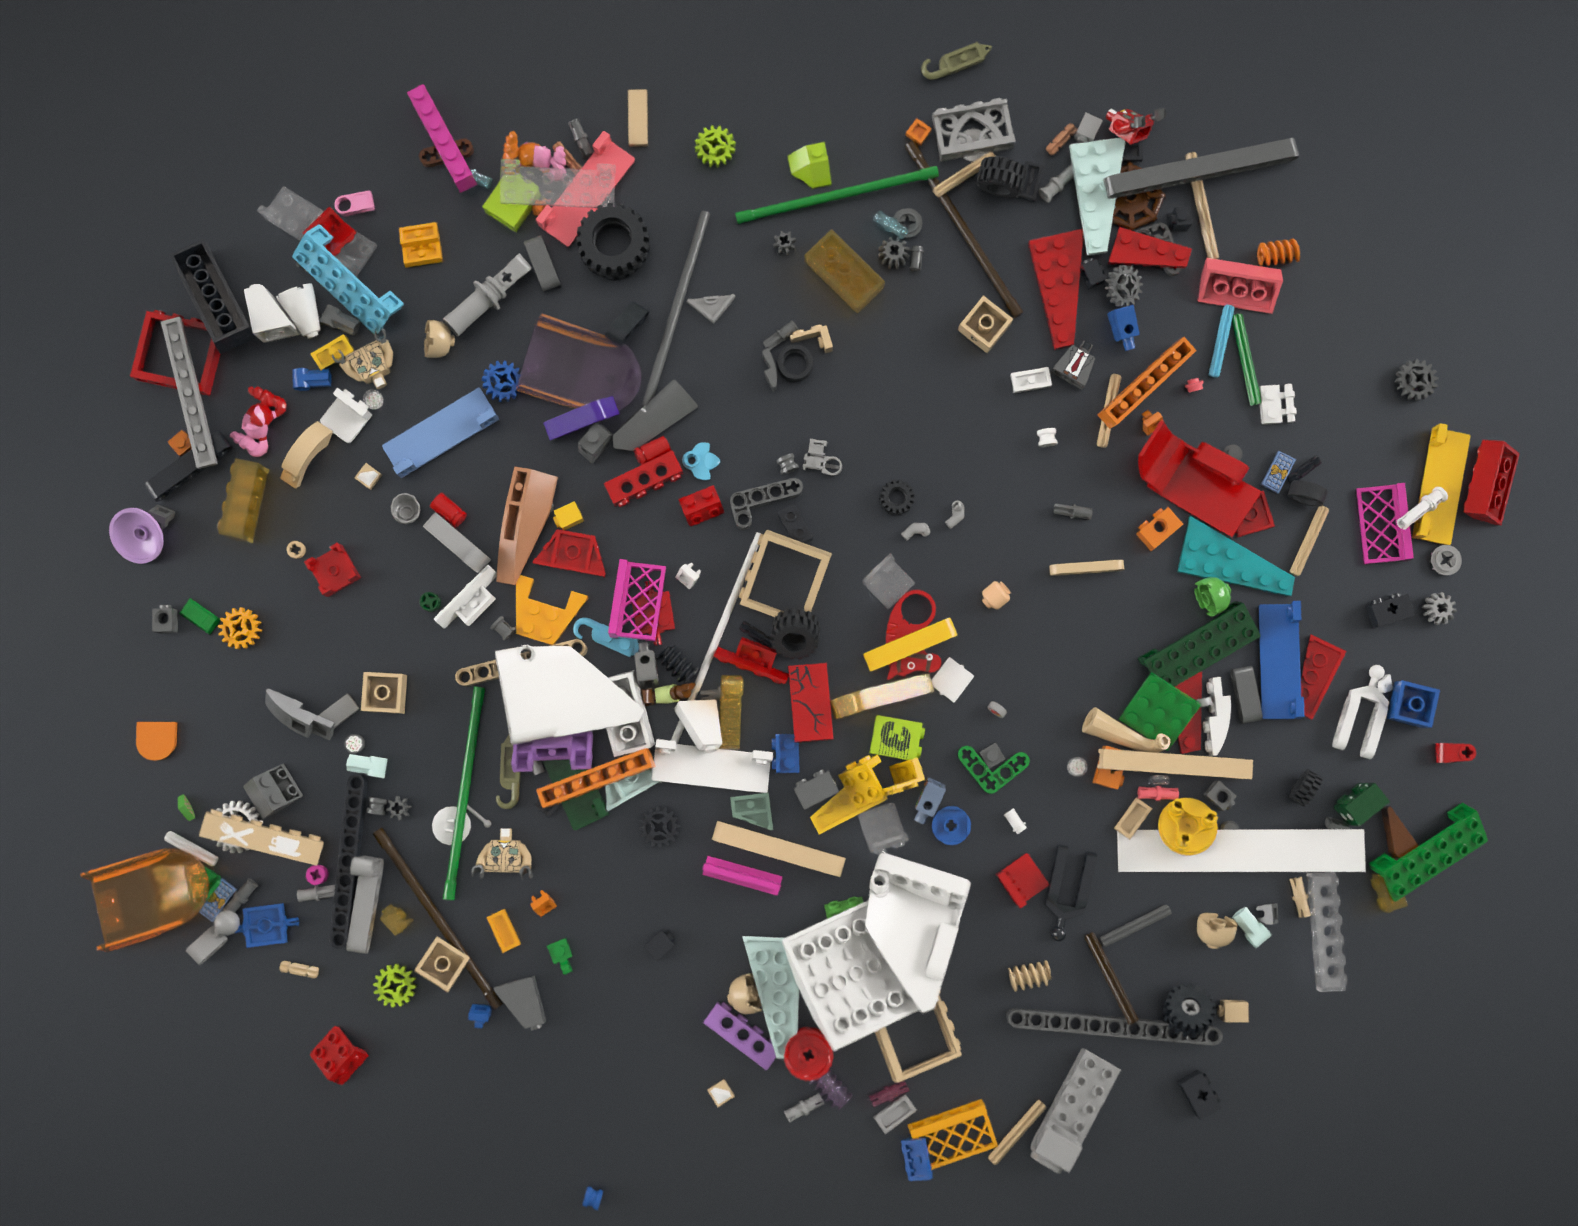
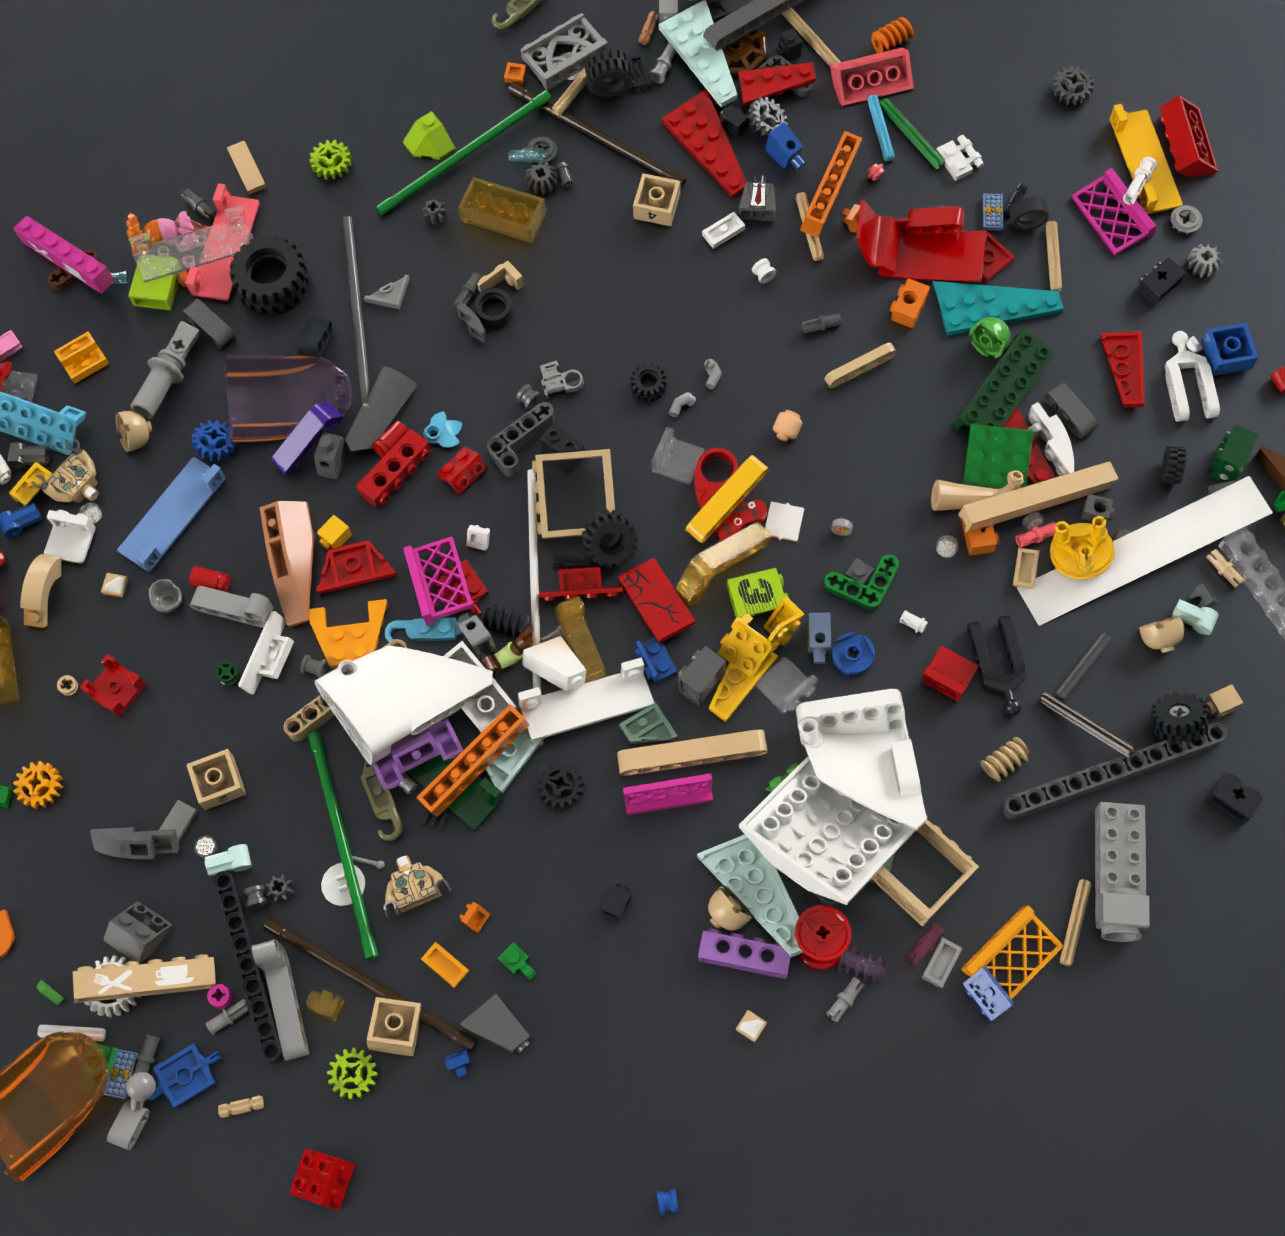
camera: 20 degrees left, 15 degrees down
blue bracket [1258,601,1305,719] -> none

